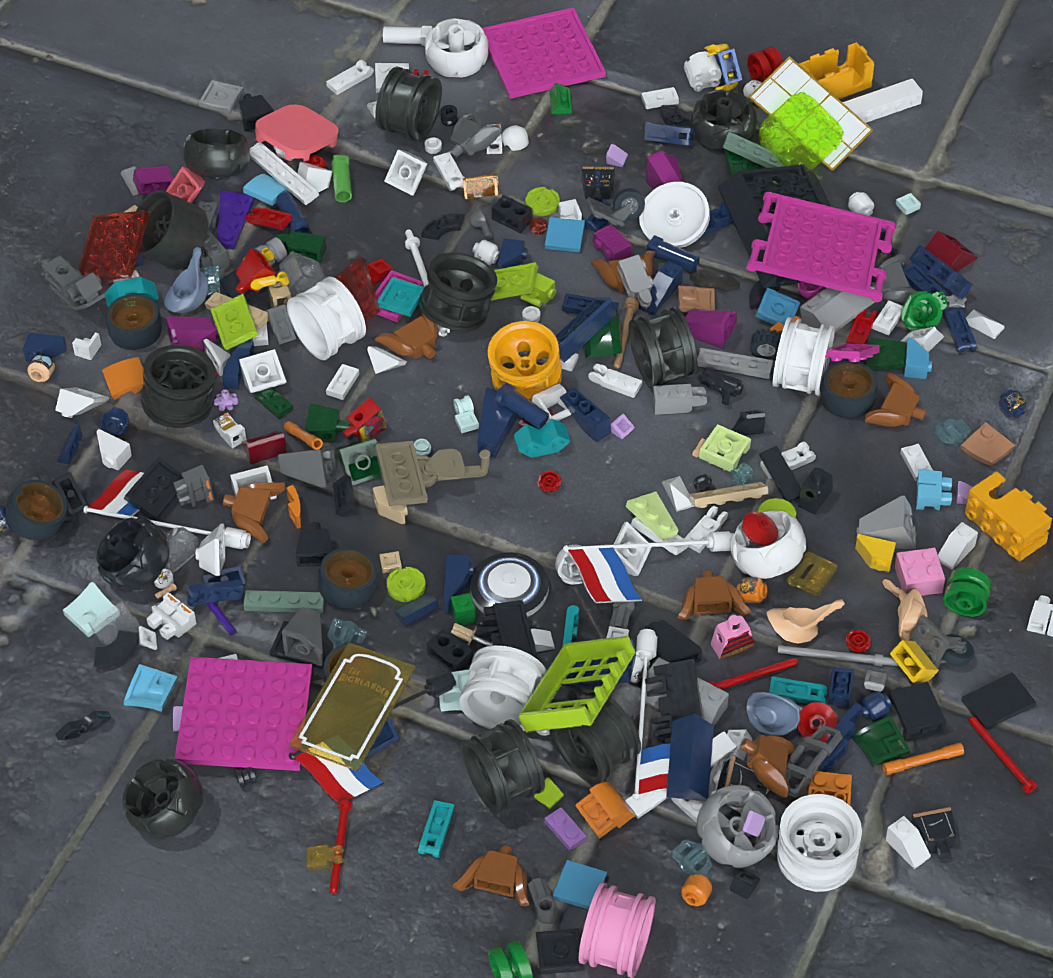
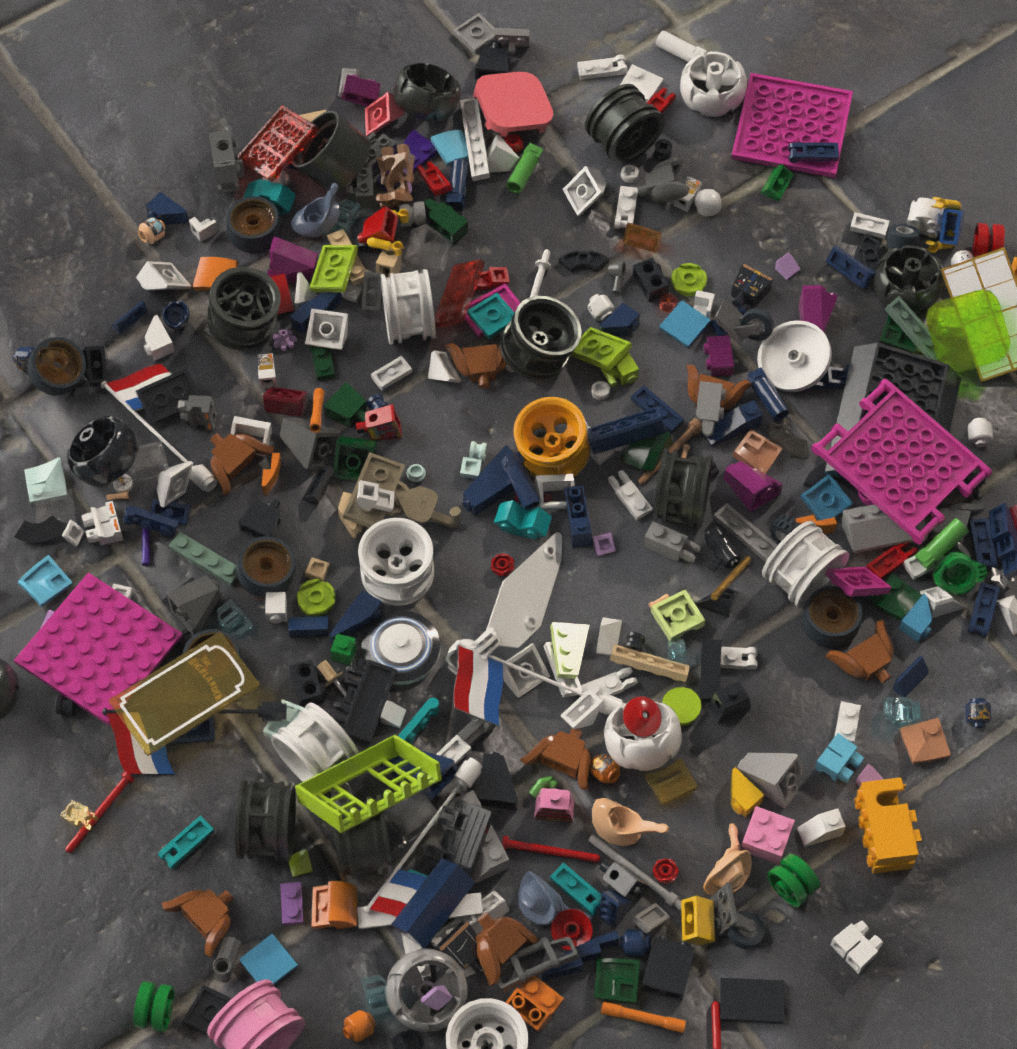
camera: 30 degrees right, 10 degrees up
none -> white brick [265,592,287,624]
none -> white brick [357,480,395,512]
none -> white wheel [358,518,434,606]
none -> dark blue wheel [366,394,389,410]
none -> medium nougat hips [376,144,415,207]
none -> white wing [472,532,562,659]
none -> light grey hinge [495,28,530,54]
none -> bright green arm [529,776,558,798]
none -> white slope [560,689,603,729]
none -> torso [599,859,649,903]
none -> pearl gold bar [711,556,752,600]
none -> dark blue plate [788,142,839,163]
none -> black wheel [887,224,921,249]
none -> dark blue slope [893,656,929,698]
none -> bright green piece [915,518,969,571]

